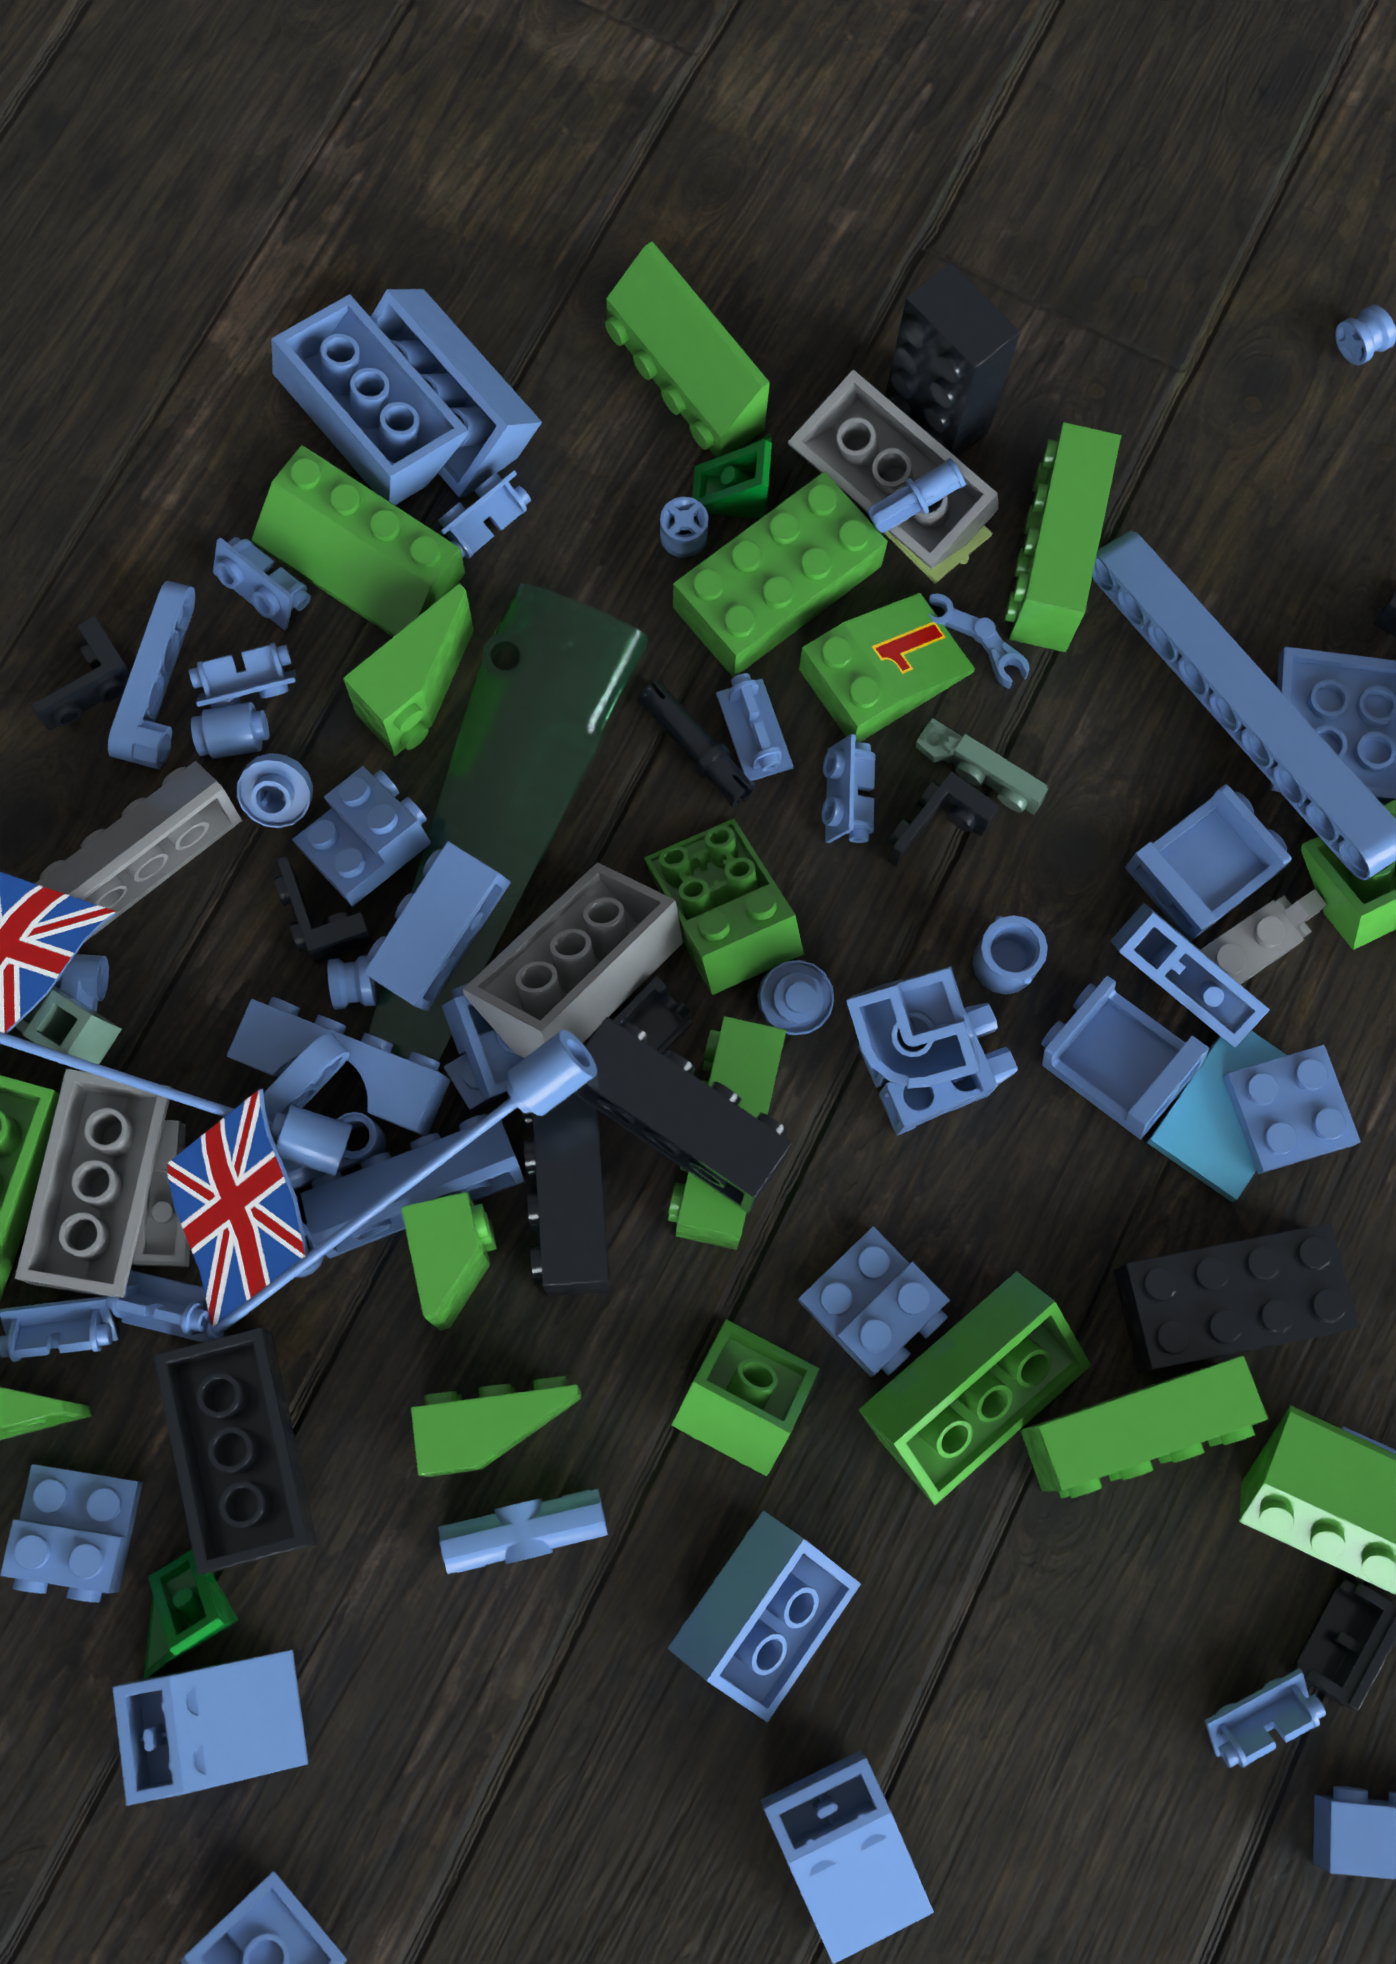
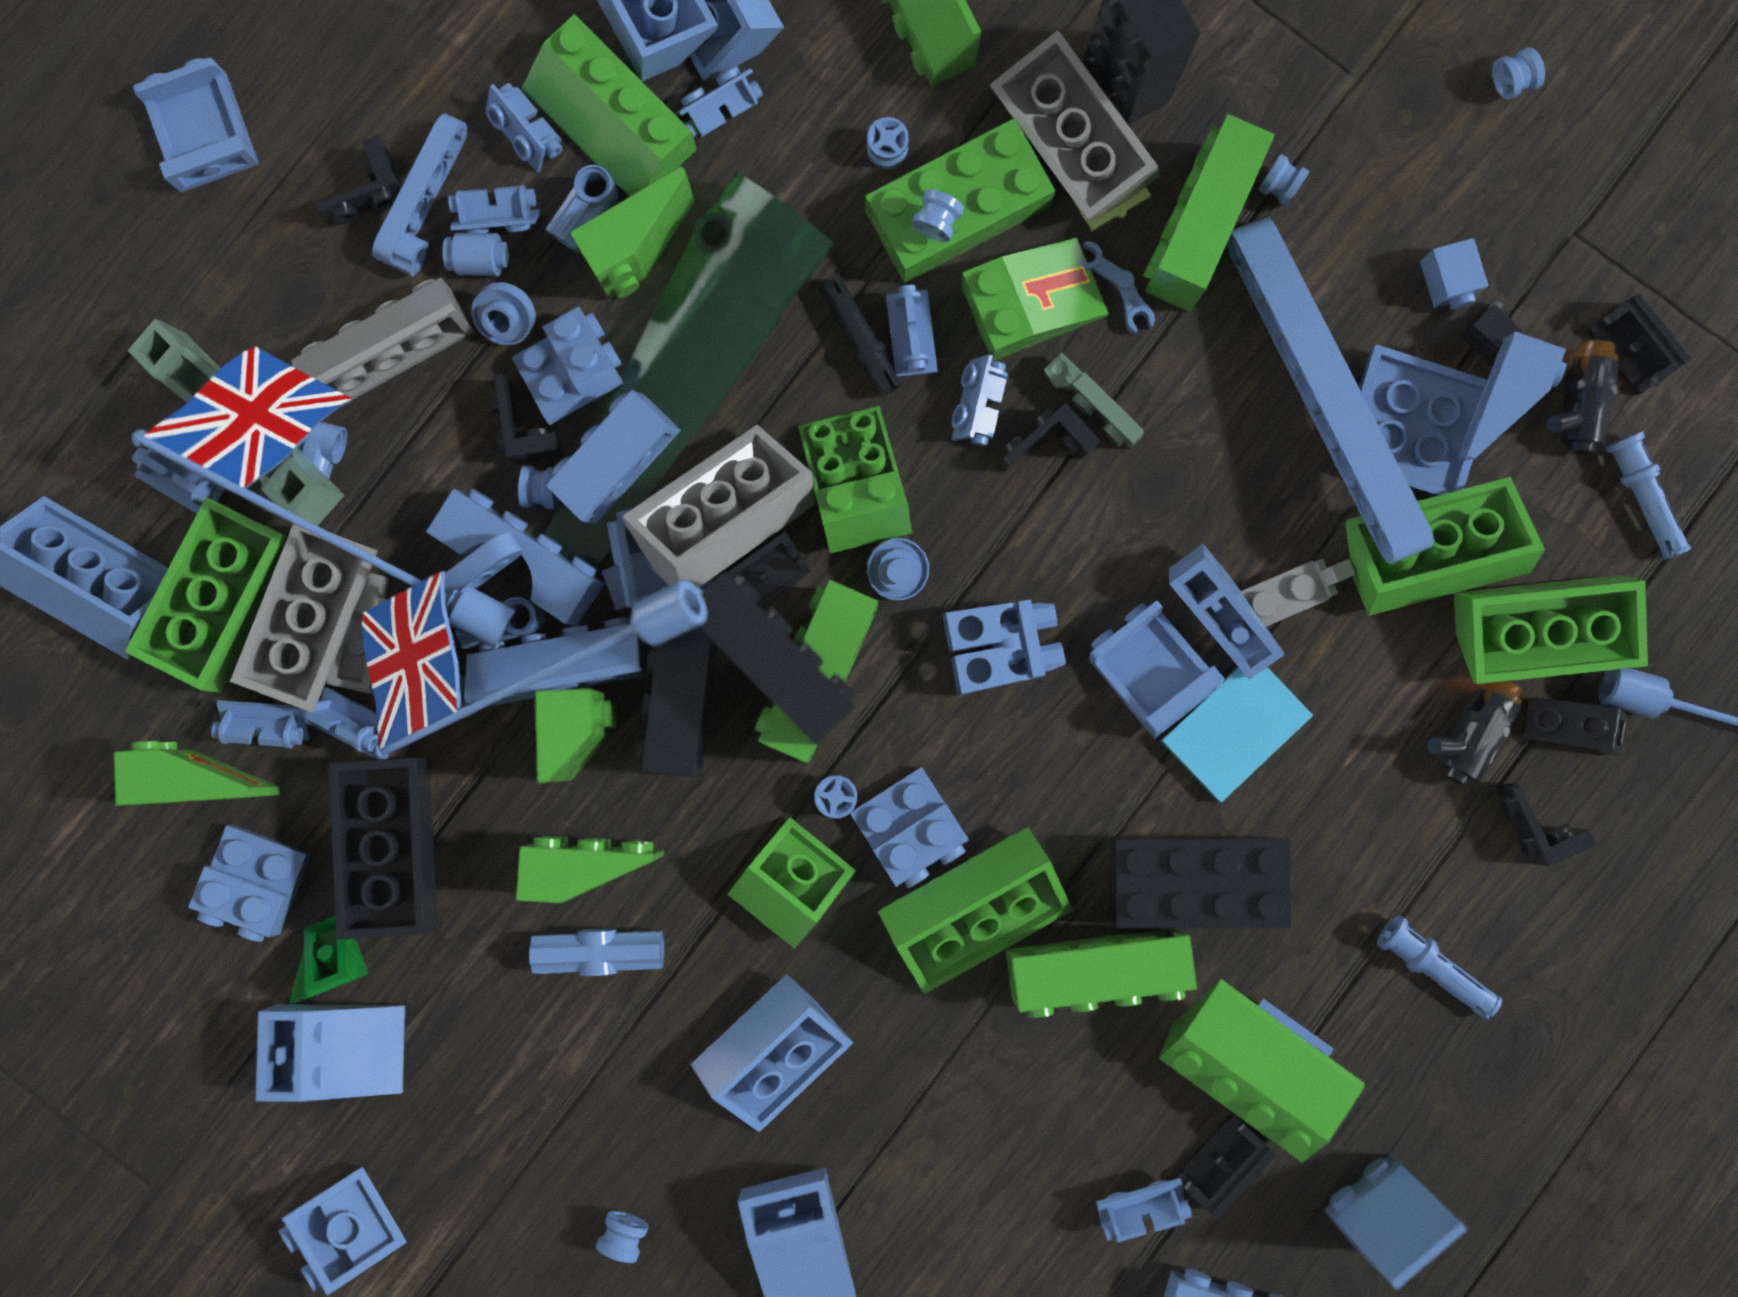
camera: 15 degrees right, 10 degrees up
green slope [692,433,772,519] -> none
medium blue brick [846,966,980,1089] -> none
medium blue axle [868,458,966,533] -> none
medium blue piece [972,915,1048,995] -> none
medium blue panel [1125,784,1292,942] -> none
medium blue plate [1223,1045,1361,1174] -> none
none -> medium blue piece [545,165,618,252]
none -> medium blue wheel [596,1211,649,1263]
none -> medium blue wheel [815,776,857,818]
none -> medium blue wheel [911,189,964,242]
none -> medium blue wheel [1258,154,1310,207]
none -> medium blue brick [1420,238,1489,310]

